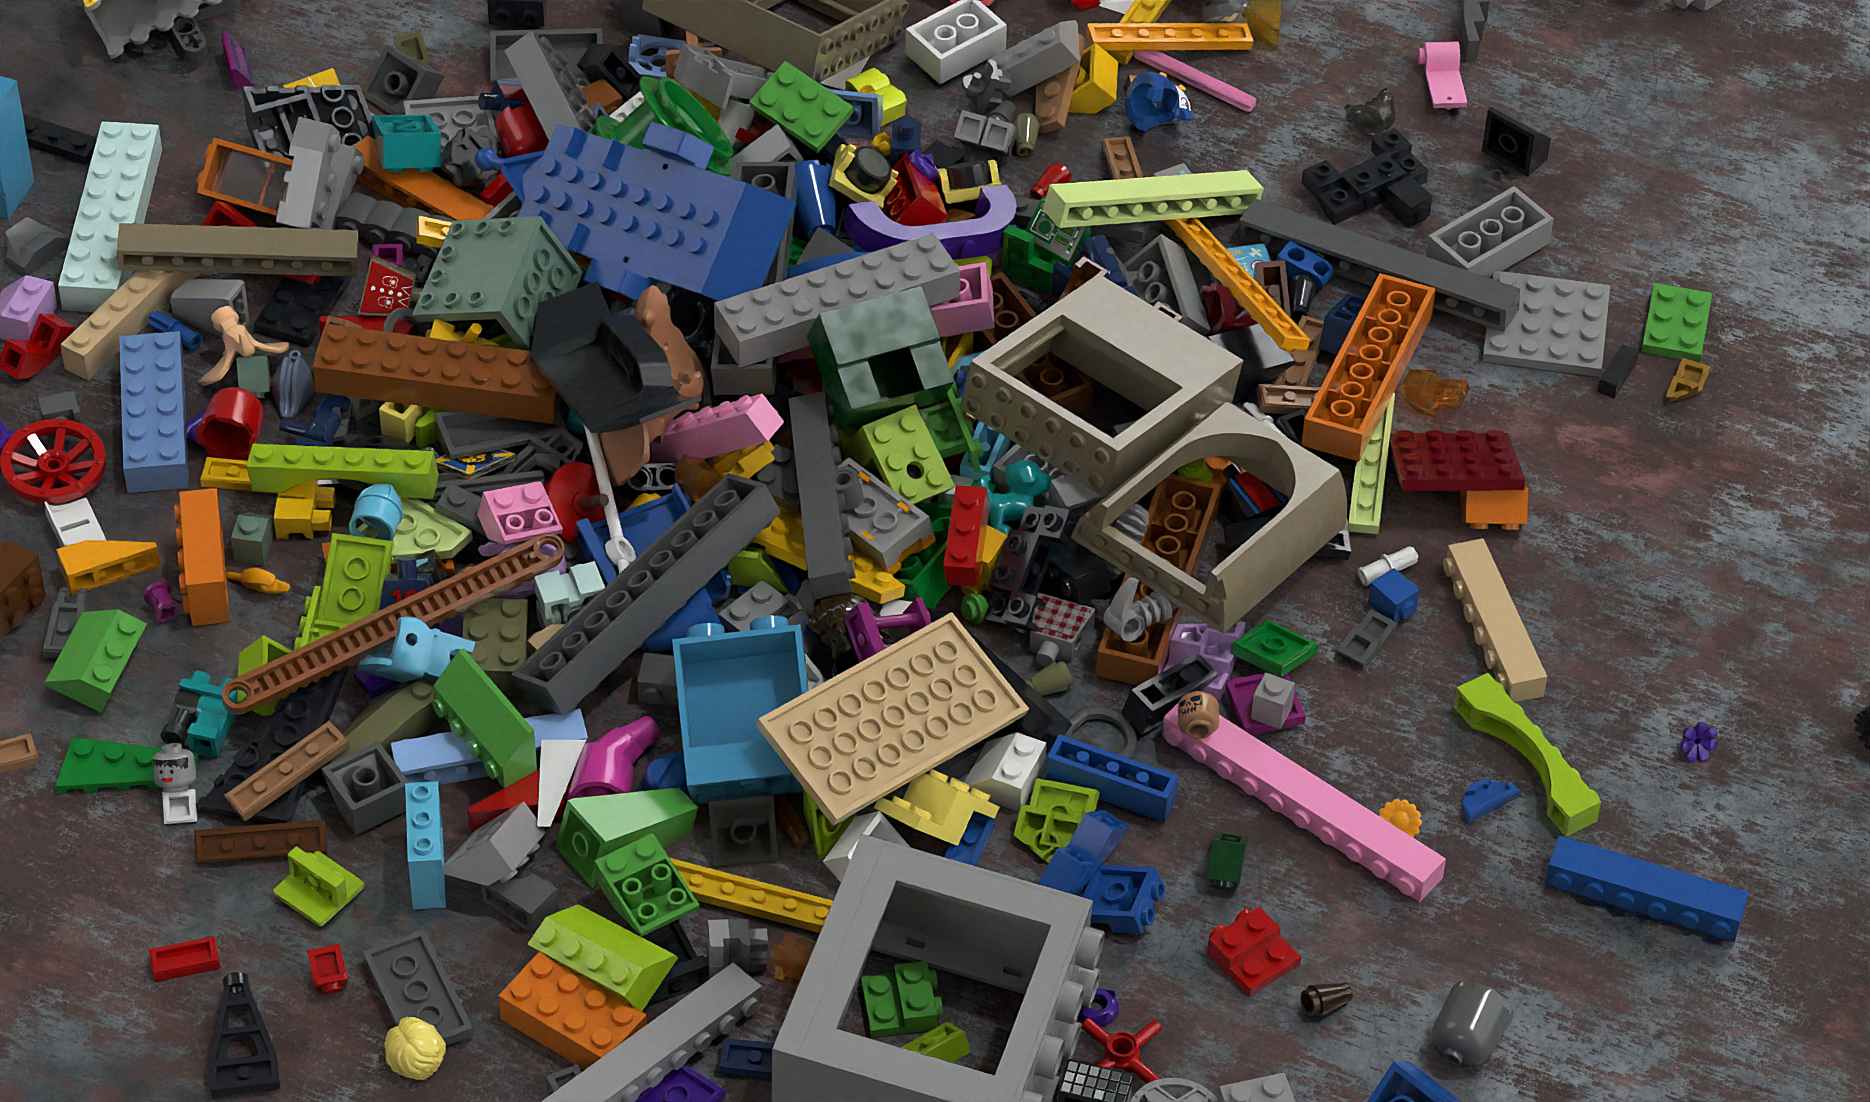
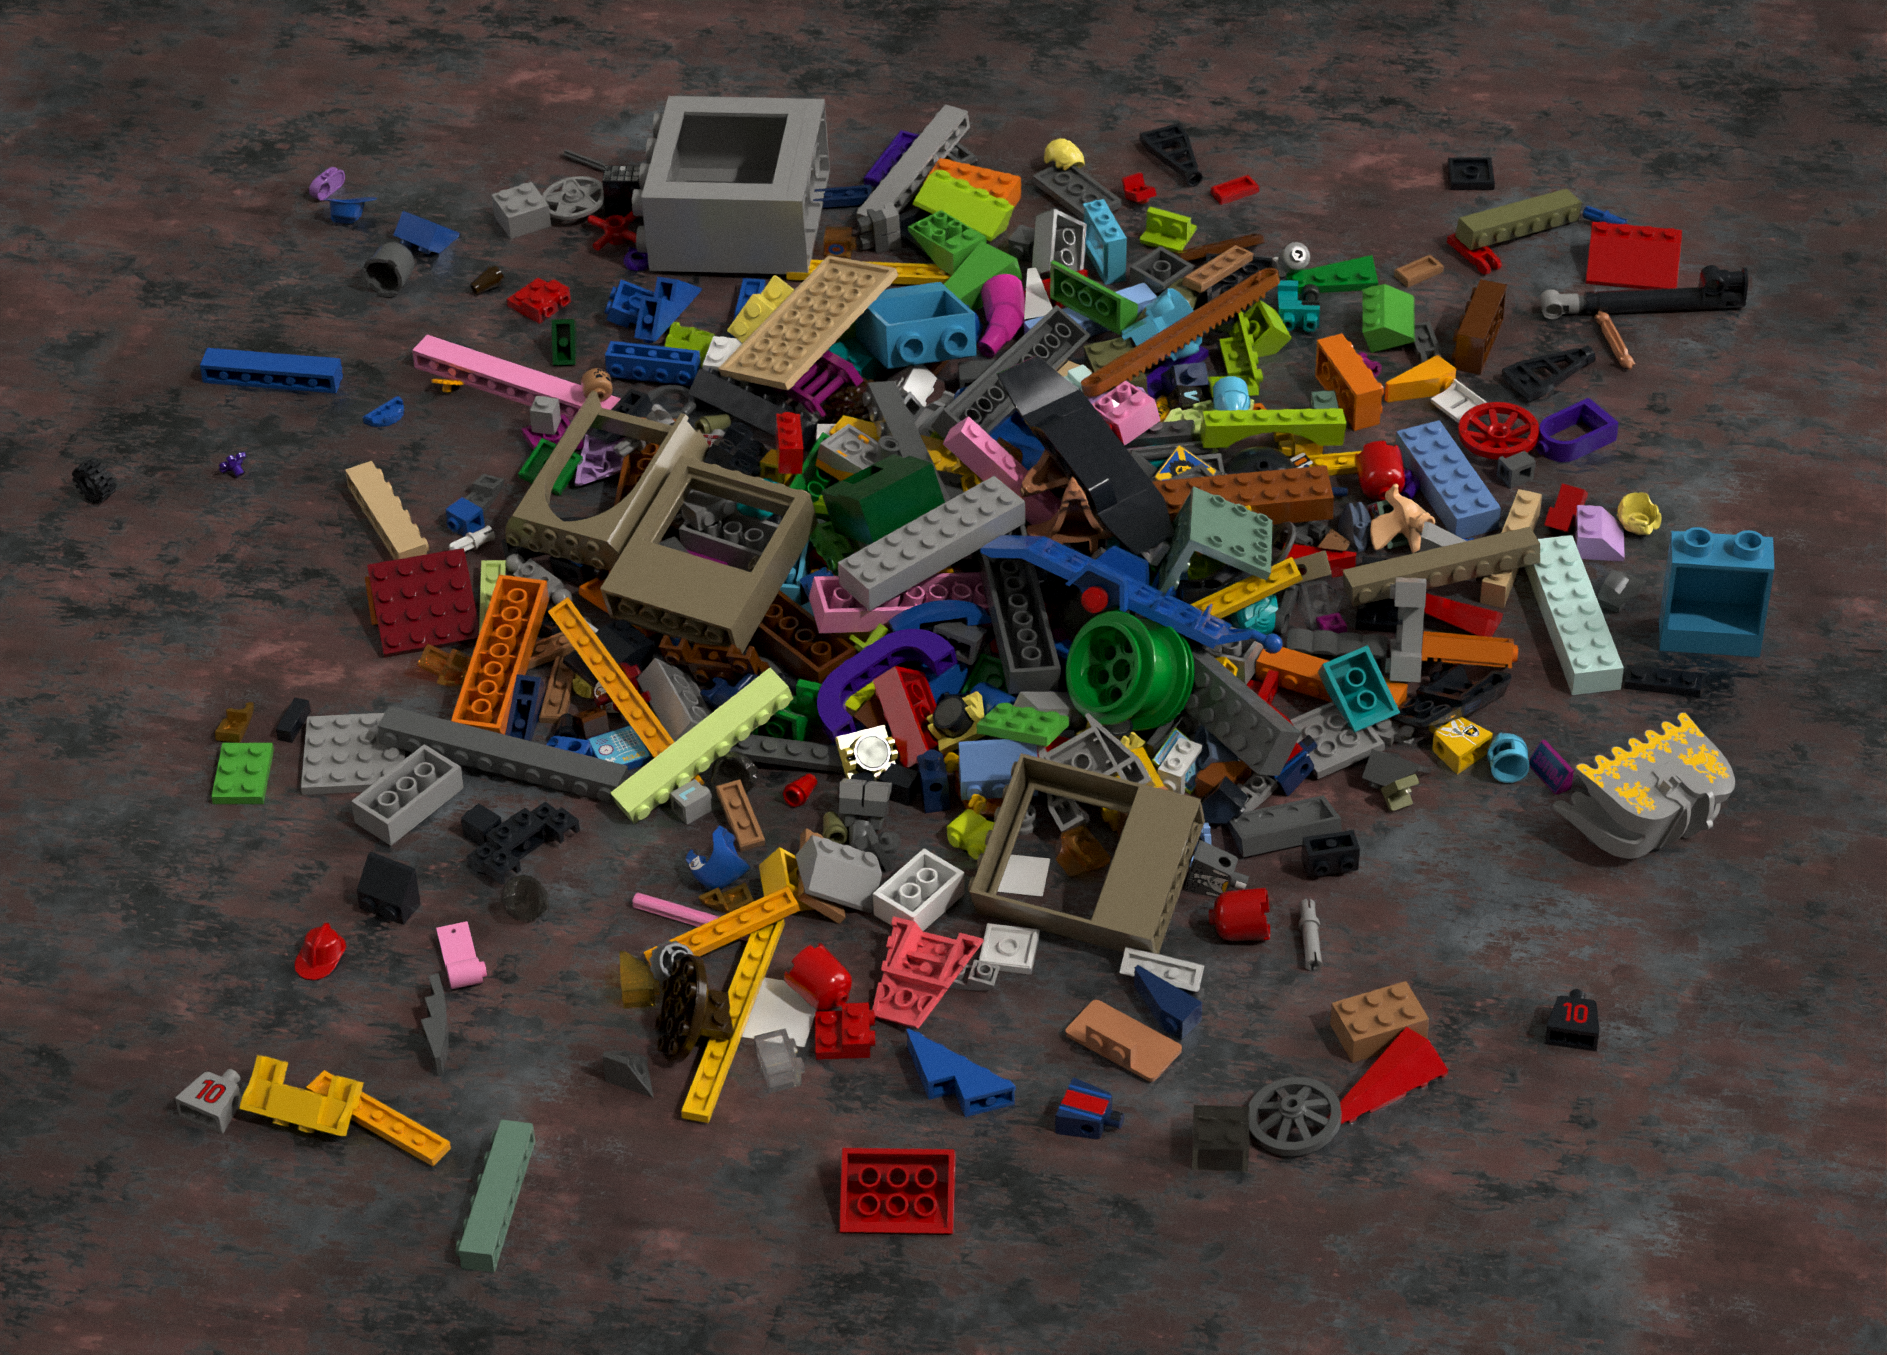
camera: 170 degrees right, 5 degrees down
light orange hand [227,567,290,594] -> none
black piece [441,127,501,187] -> none
dark purple piece [907,148,939,182] -> none
lime arch [1454,673,1601,837] -> none
none -> red piece [294,922,346,980]
none -> medium azure helmet [1487,733,1529,783]

